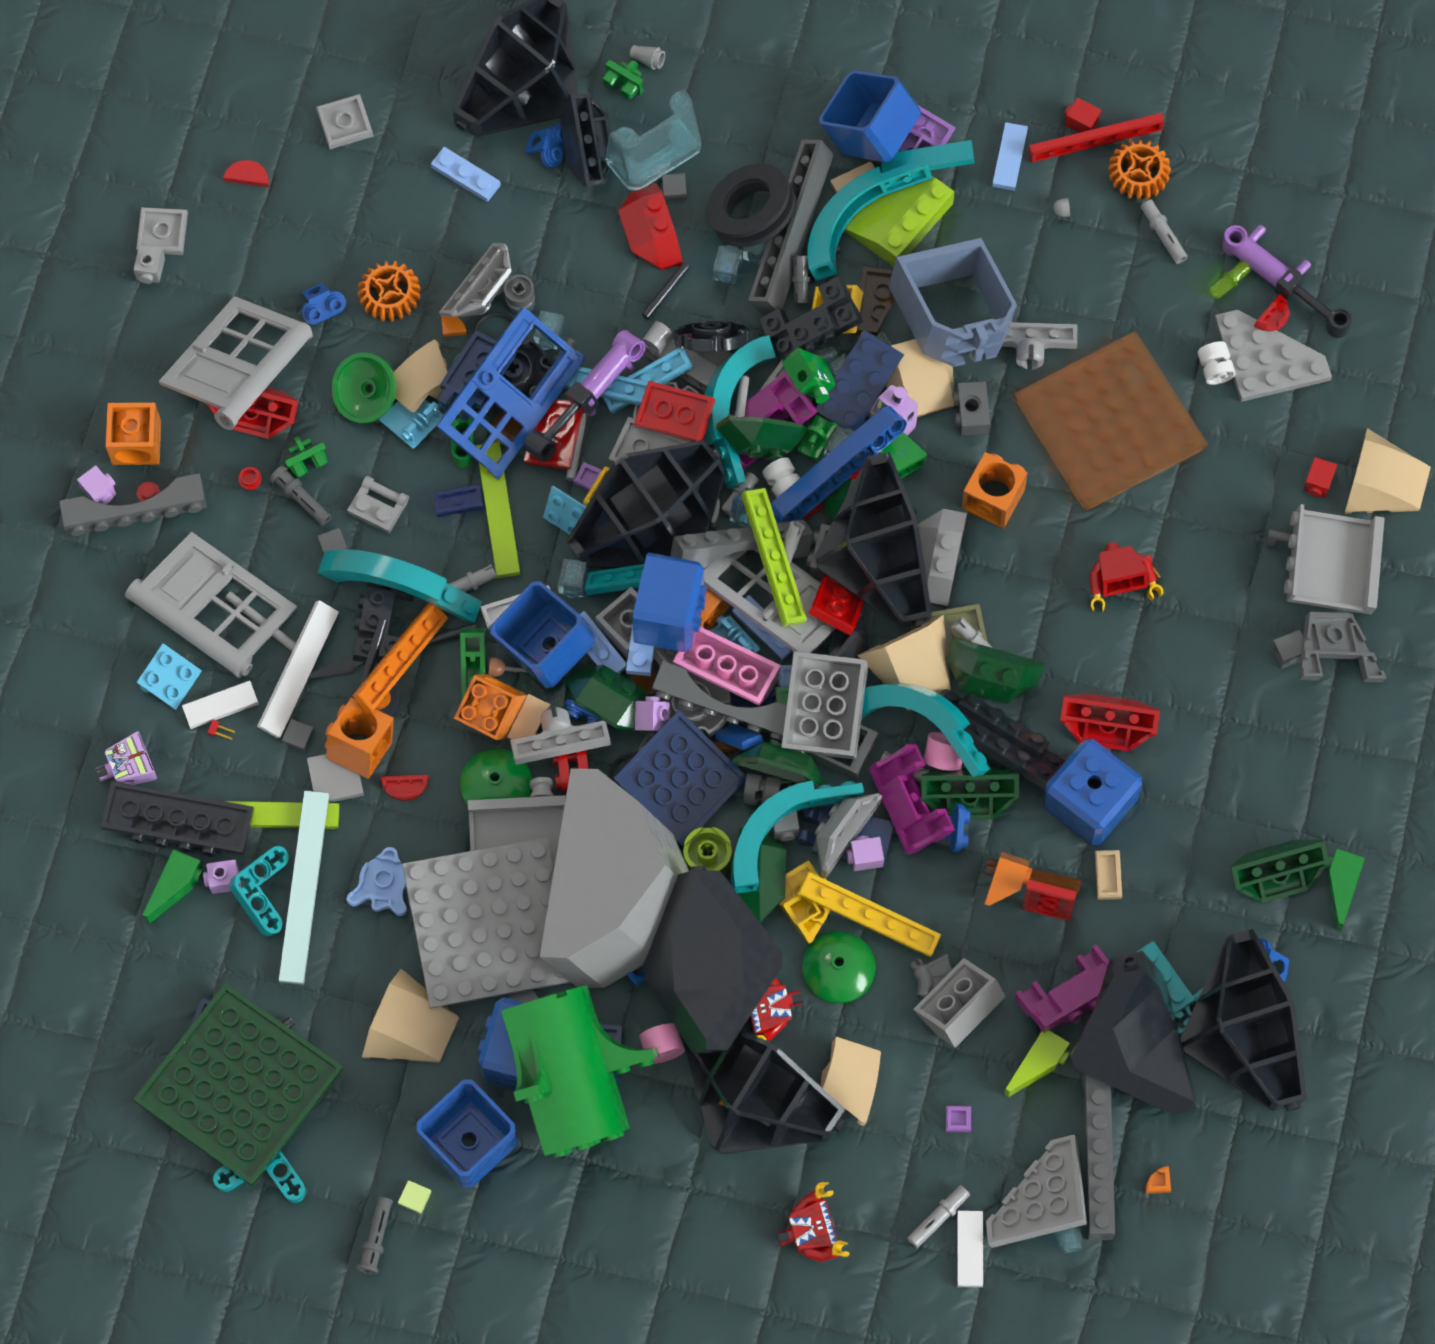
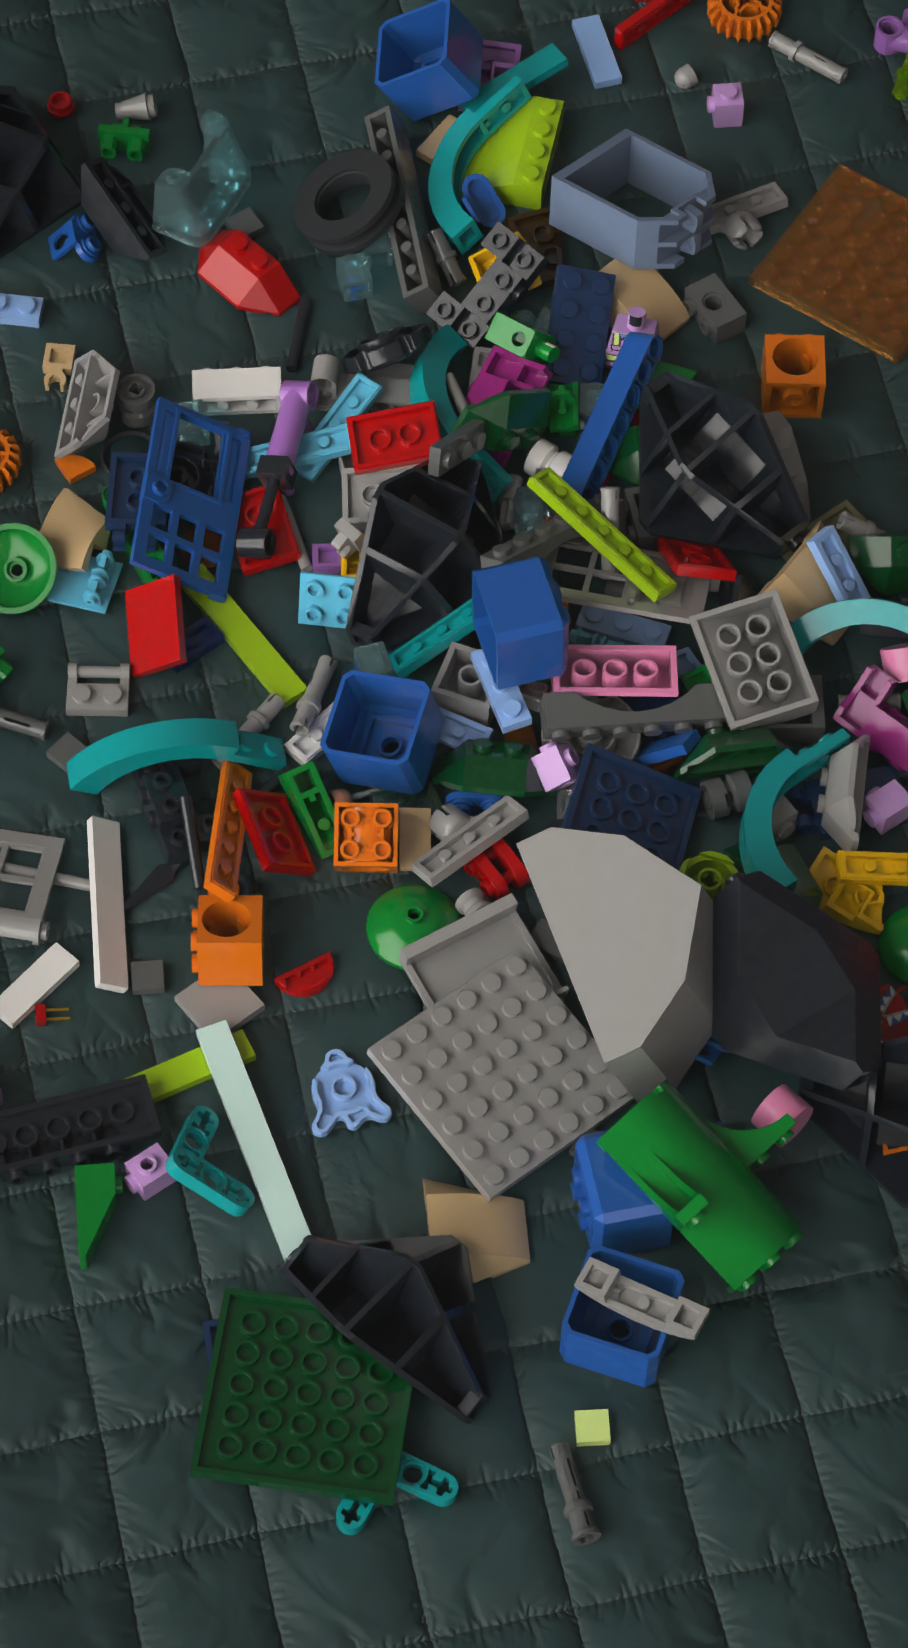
camera: 30 degrees left, 10 degrees down
none -> tan plate [42,343,76,392]
none -> red plate [46,91,75,118]
none -> red tile [125,574,187,679]
none -> white brick [192,366,281,416]
none -> red tile [232,788,316,877]
none -> black panel [280,1235,491,1424]
none -> light grey pin [290,655,338,736]
none -> light grey tile [331,517,364,559]
none -> dark grey plate [428,419,486,477]
none -> blue bracket [460,173,506,227]
none -> light grey slope [574,1257,711,1340]
none -> lavender brick [707,82,744,128]
none -> light blue plate [806,525,871,602]

